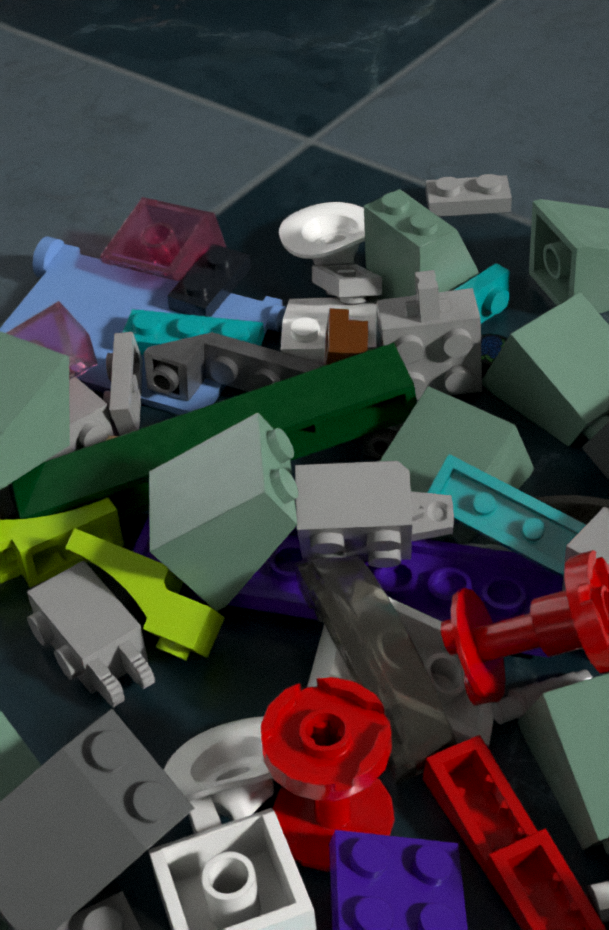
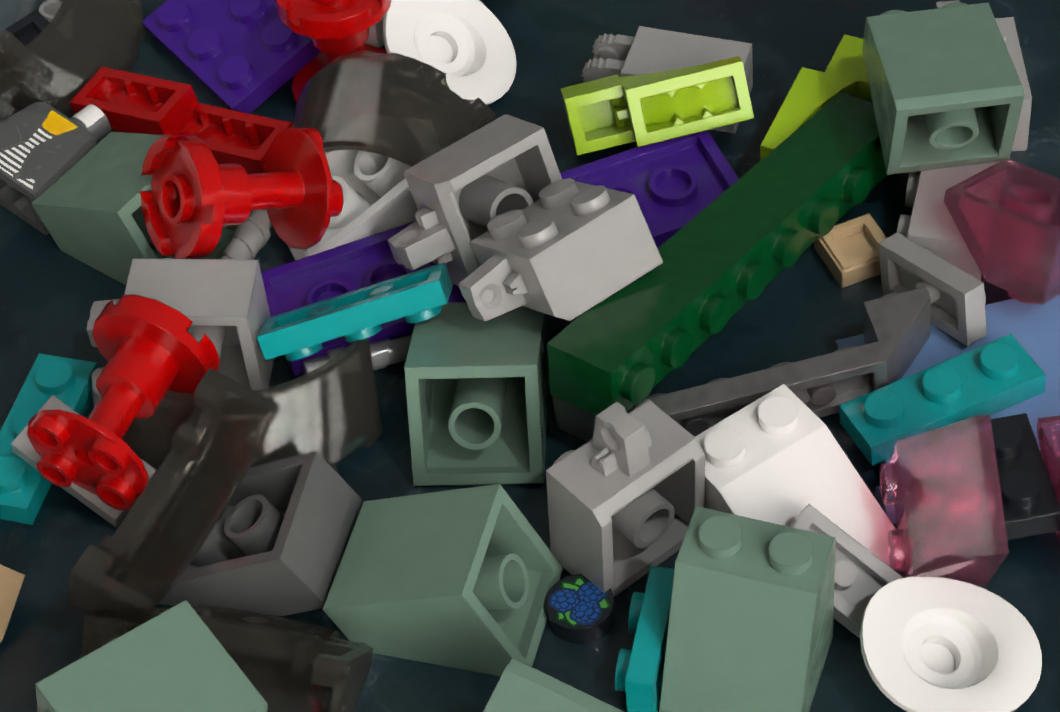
camera: 145 degrees right, 5 degrees up
sand green slope [149,413,299,611] -> none
reddish brown piece [324,308,368,366] -> none
none -> light grey hinge [458,178,663,322]
none -> clear pink slope [880,415,1009,586]

